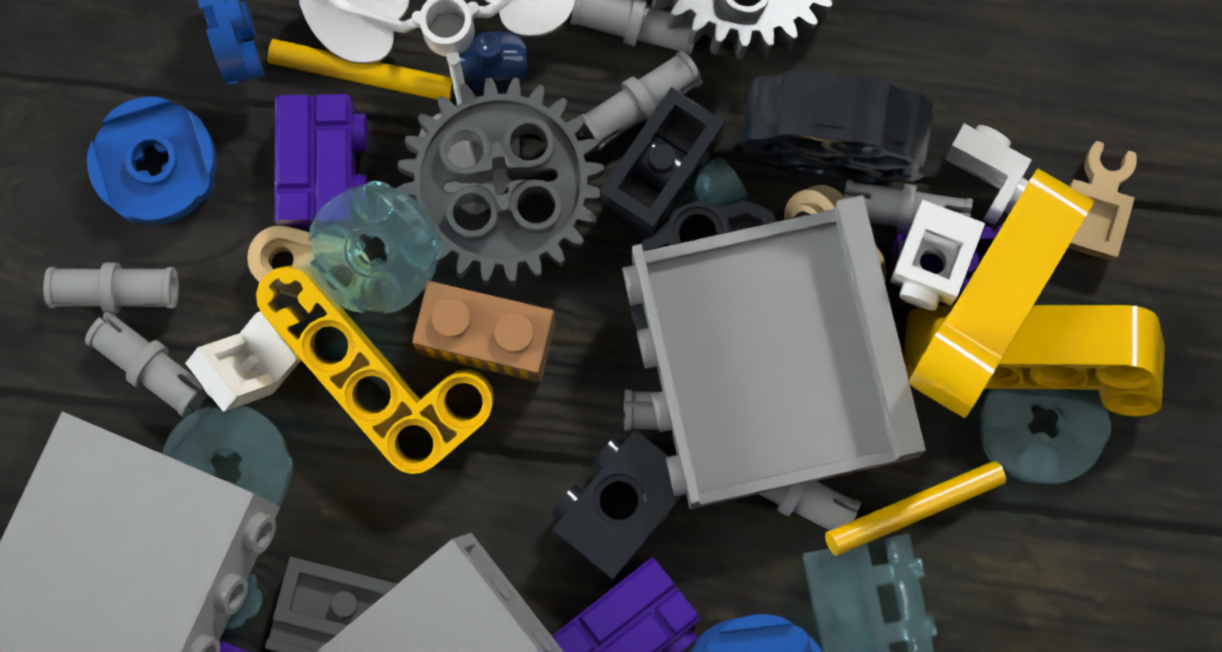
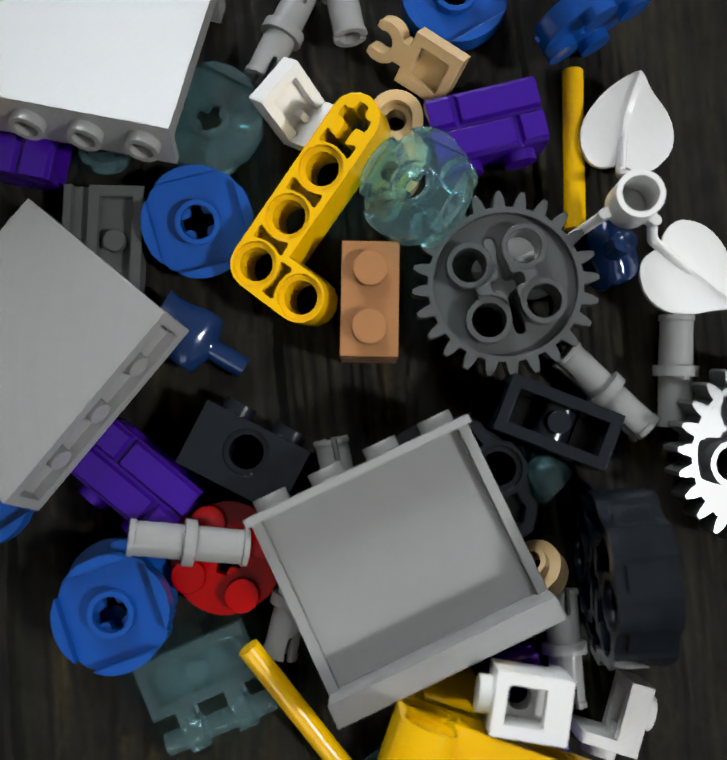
camera: 75 degrees right, 5 degrees up
none -> light grey pin [125,518,251,567]
none -> blue plate [140,164,255,279]
none -> dark blue piece [161,290,249,378]
none -> red plate [170,500,277,615]
none -> tan plate [366,15,471,101]

